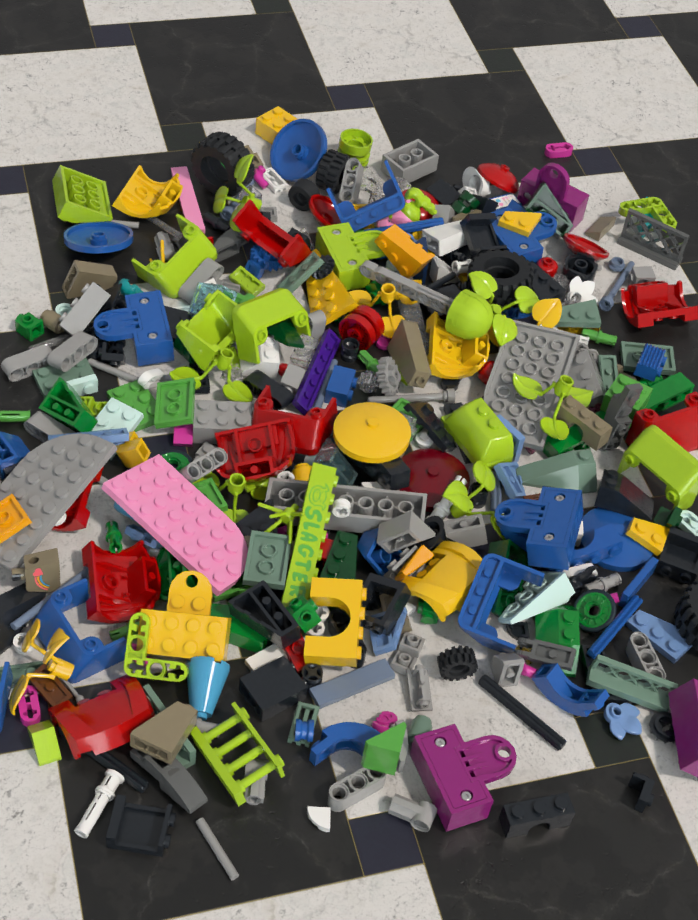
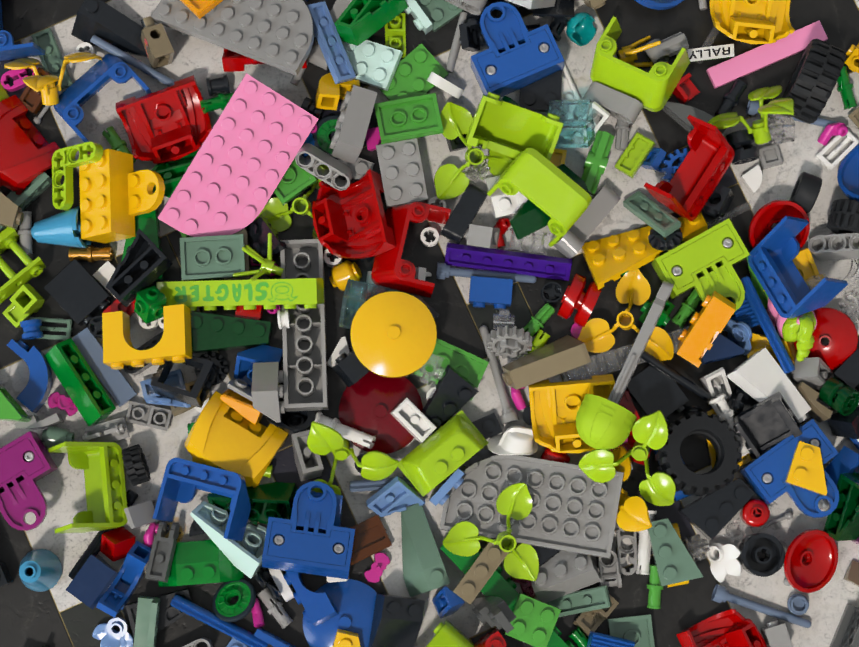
camera: 85 degrees right, 35 degrees up
none -> lime brick [2,284,45,328]
none -> dark azure cone [19,549,62,592]
none -> green brick [44,338,116,427]
none -> lime windscreen [48,441,128,534]
none -> dark blue slope [66,554,118,609]
none -> pearl gold pin [68,246,113,262]
none -> red panel [100,527,136,562]
none -> black bush [206,74,230,96]
none -> light grey brick [329,85,378,164]
none -> white slope [390,398,437,443]
none -> blue slope [432,586,465,618]
none -> white piece [487,425,538,456]
none -> dark pink arm [511,387,527,410]
none -> white sticker [677,44,734,62]
none -> white tile [740,164,762,194]

